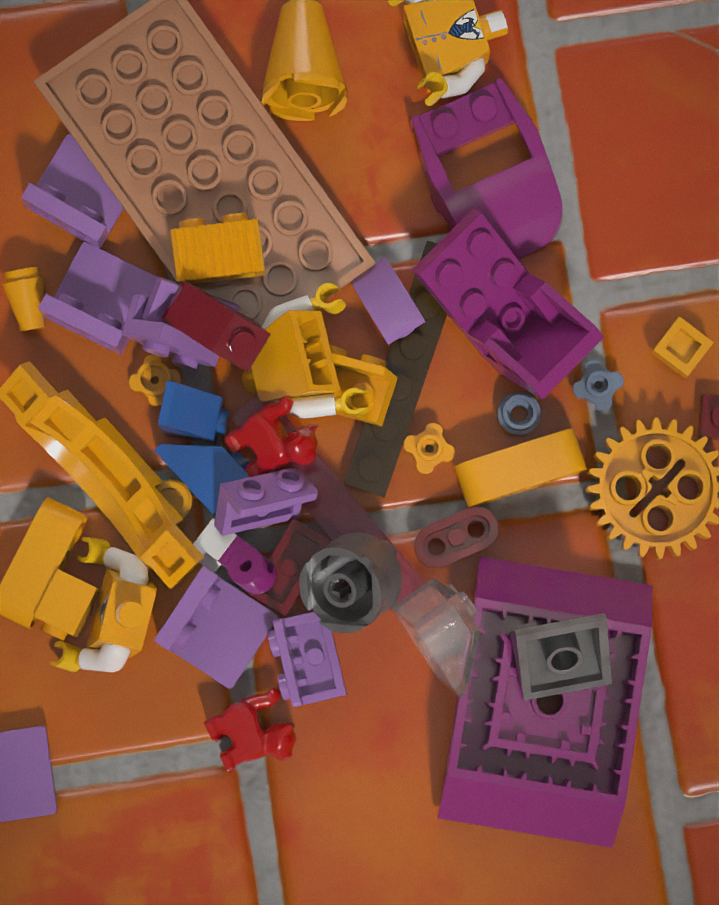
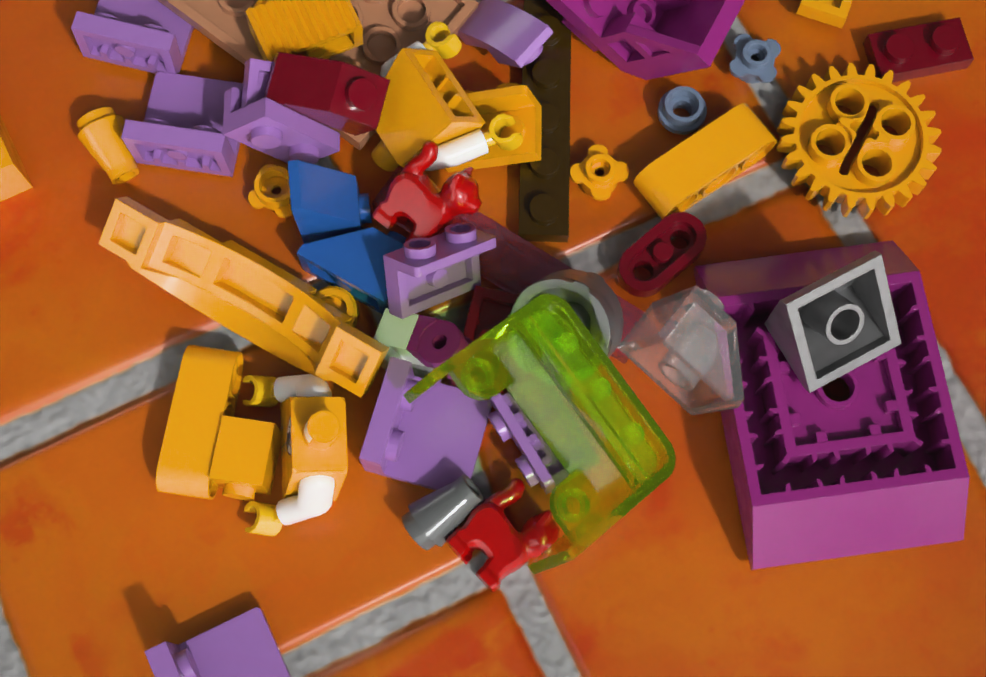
camera: 15 degrees left, 10 degrees down
none -> dark grey cone [402,474,483,550]
none -> clear neon green windscreen [403,294,676,574]

